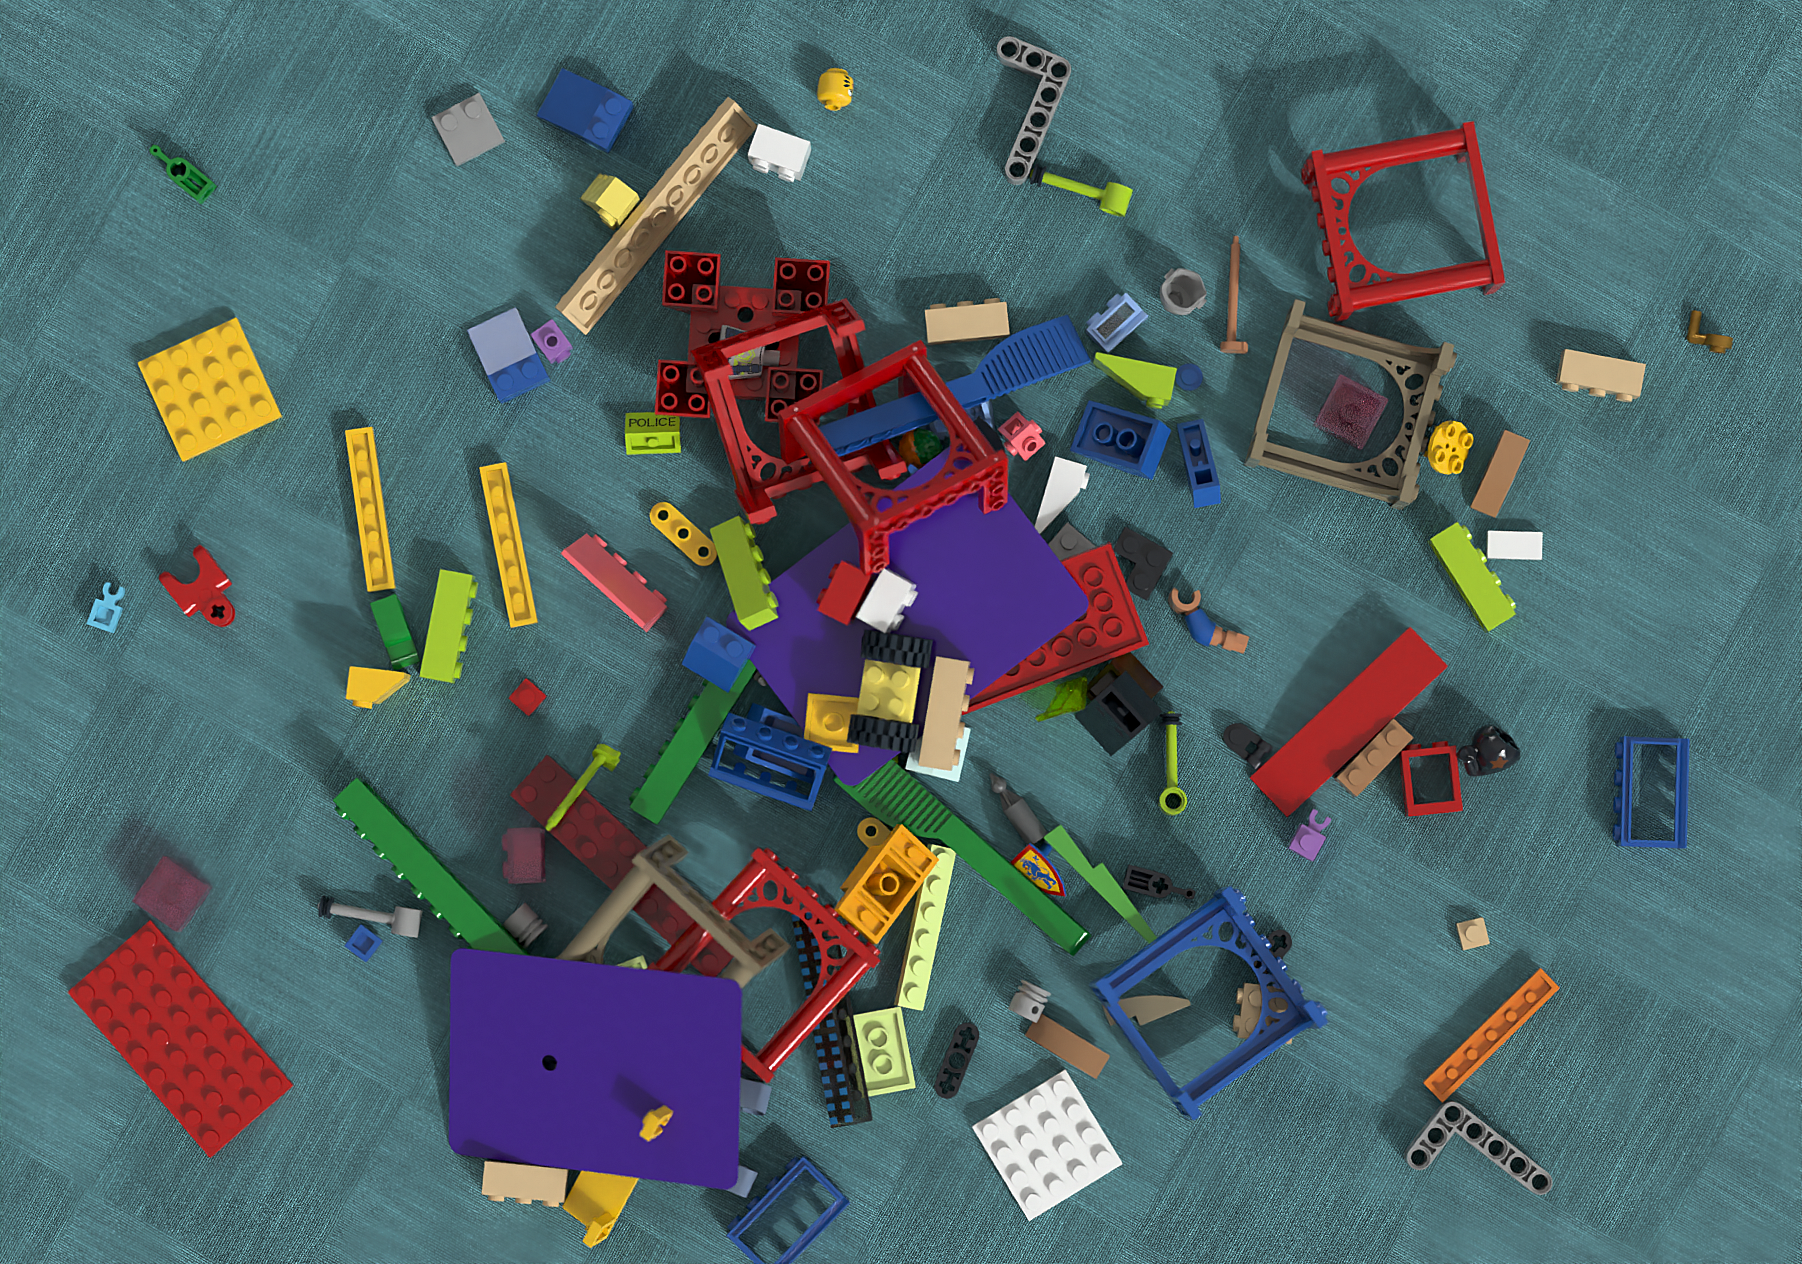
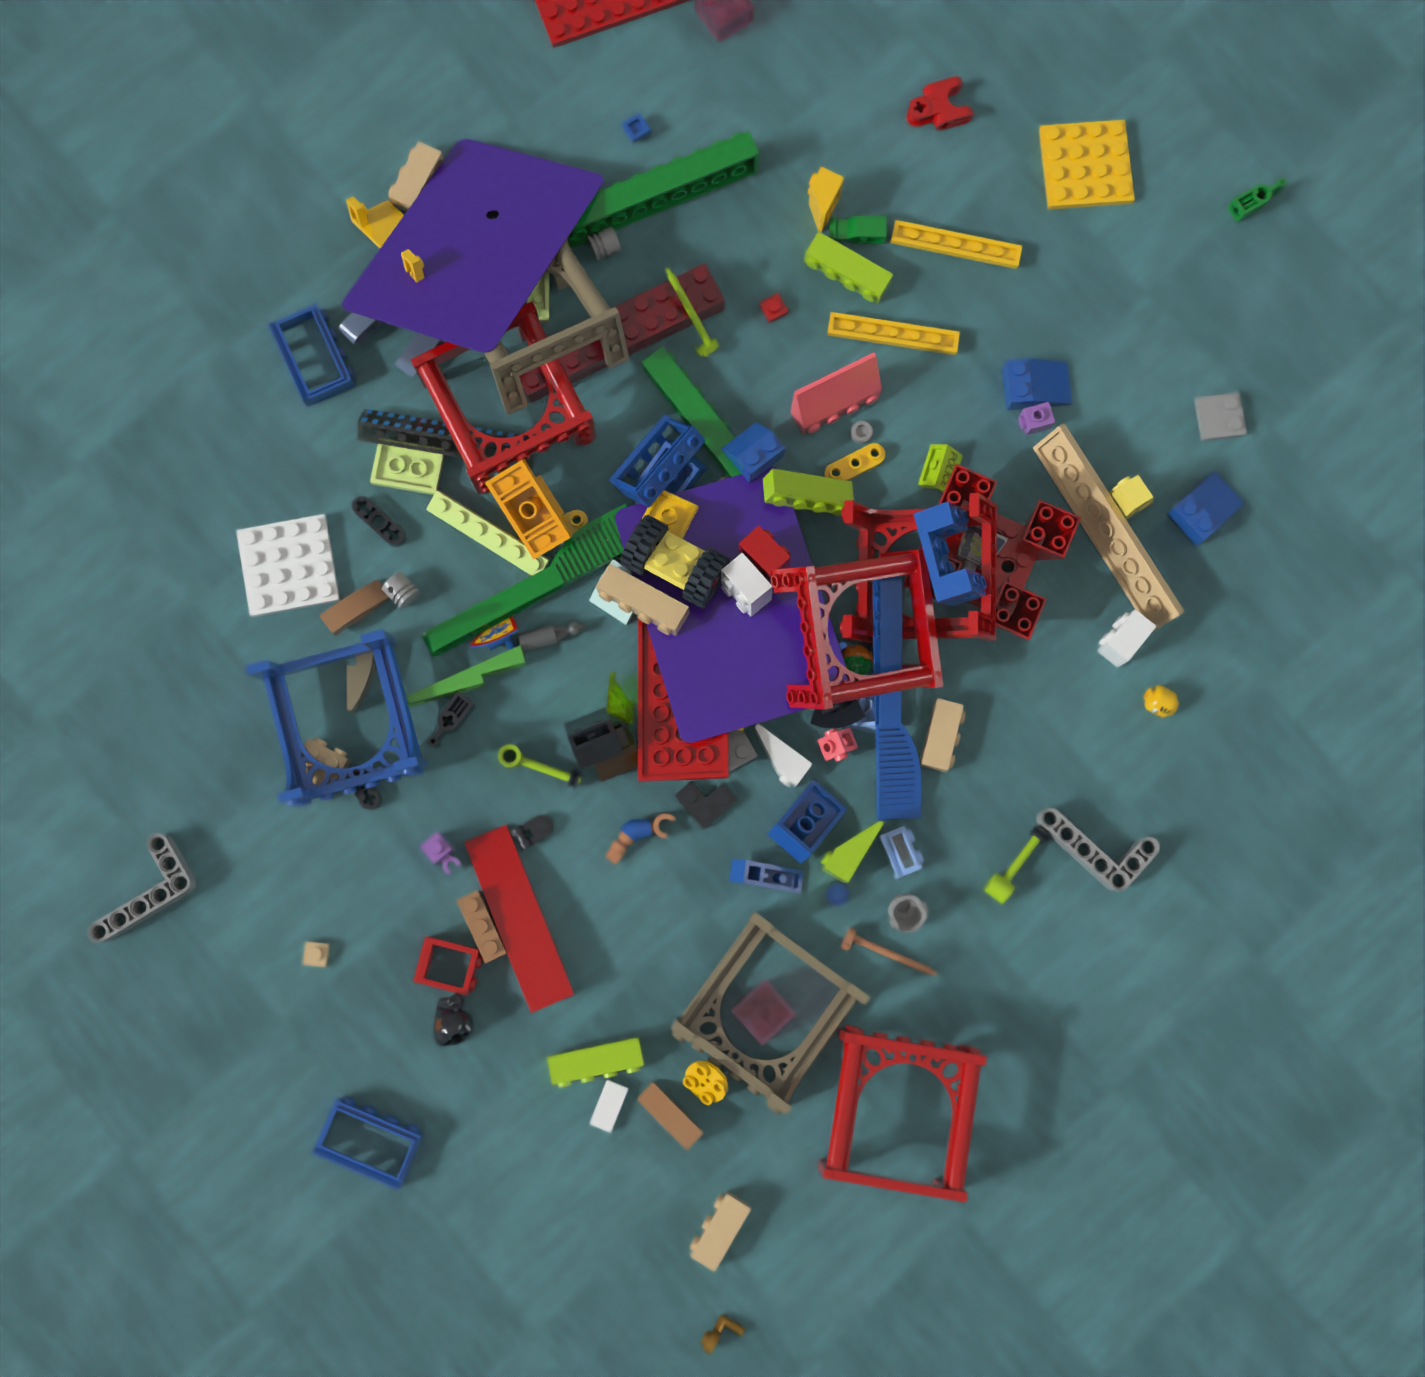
camera: 105 degrees right, 5 degrees down
medium azure plate [87,582,125,633] -> none
light grey piece [318,895,423,938] -> none
clear pink brick [502,827,546,884] -> none
orange plate [1422,968,1560,1103] -> none
none -> light grey tile [850,421,873,444]
none -> blue plate [913,501,987,607]

